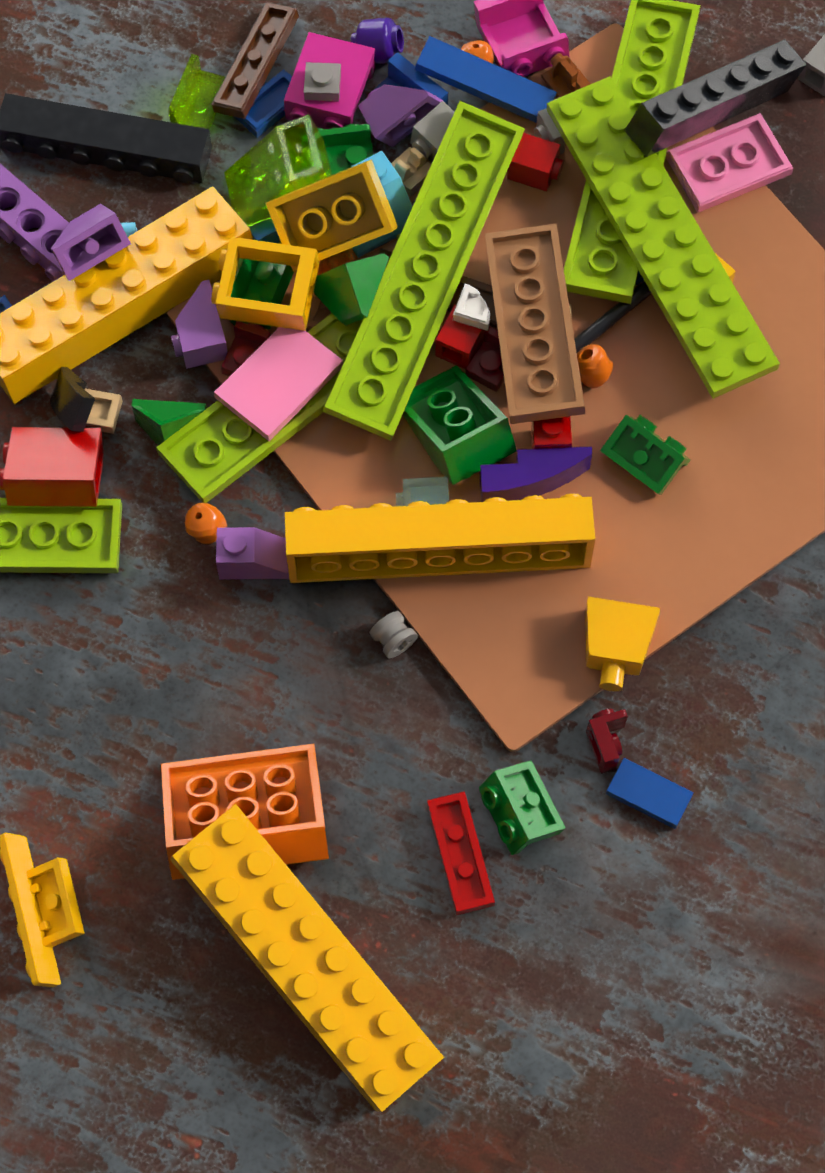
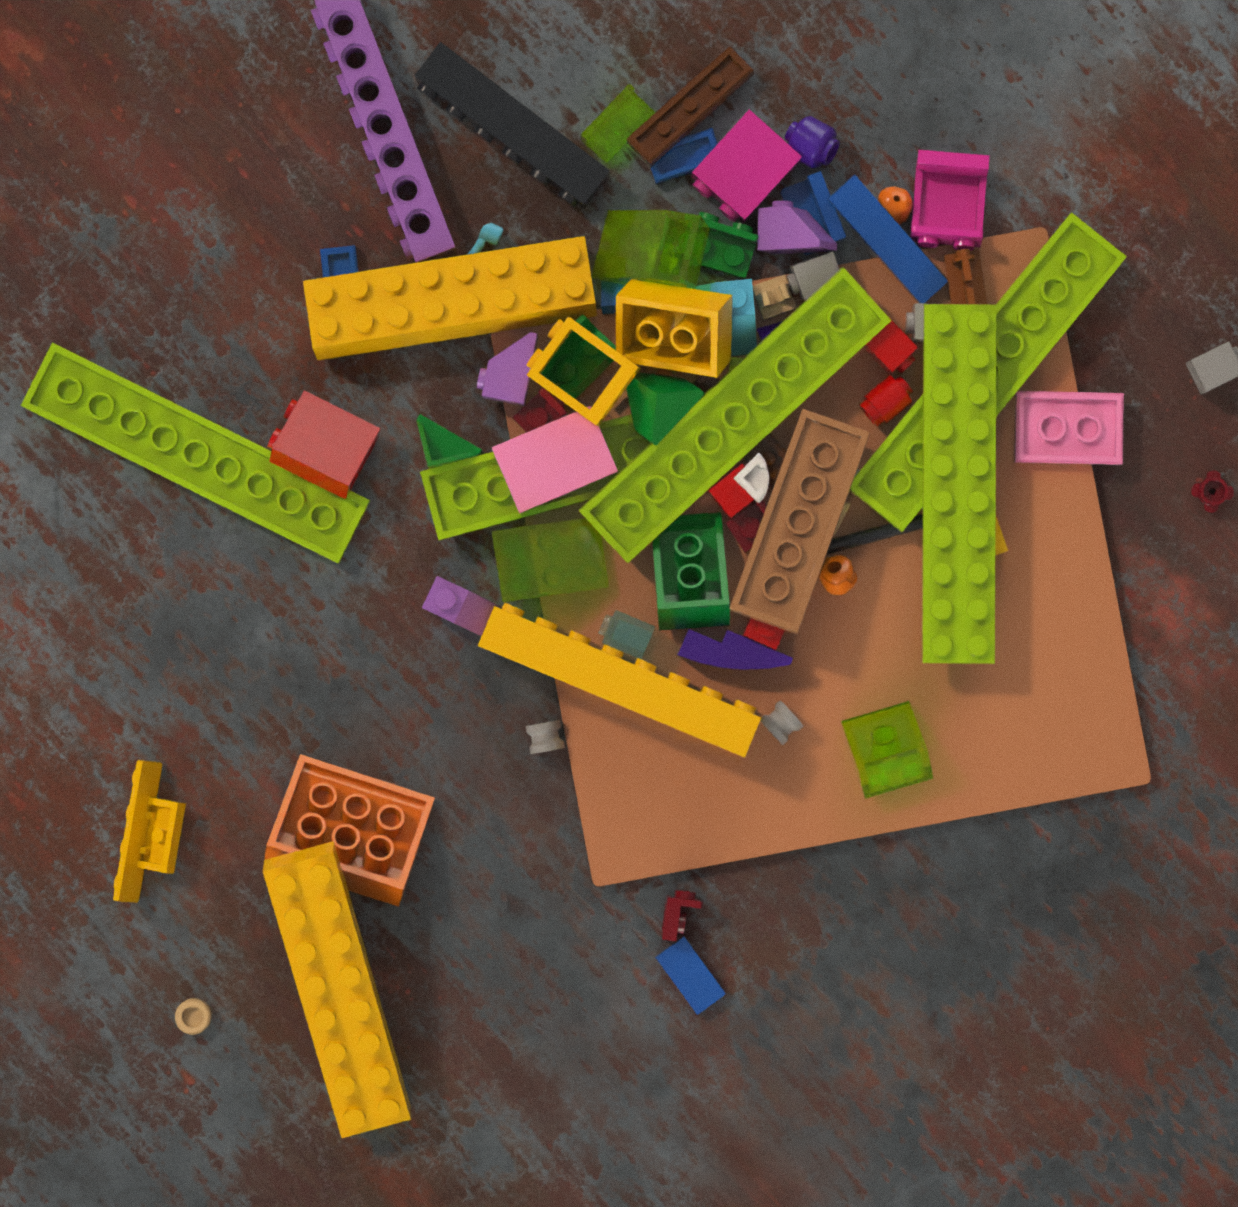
camera: 25 degrees right, 20 degrees up
black slope [50,367,95,432] -> none
medium lavender slope [51,204,131,281] -> none
tan tile [85,388,123,434] -> none
orange piece [185,502,227,544] -> none
light grey plate [304,62,341,101] -> none
red plate [427,791,495,916] -> none
green bracket [479,760,566,855] -> none
yellow torso [585,596,660,691] -> none
green bracket [600,414,691,495] -> none
brick [624,39,807,157] -> none
none -> tan tile [175,998,212,1035]
none -> clear neon green slope [492,518,609,603]
none -> light grey wheel [760,700,804,745]
none -> clear neon green slope [841,701,934,799]
none -> red brick [859,375,913,427]

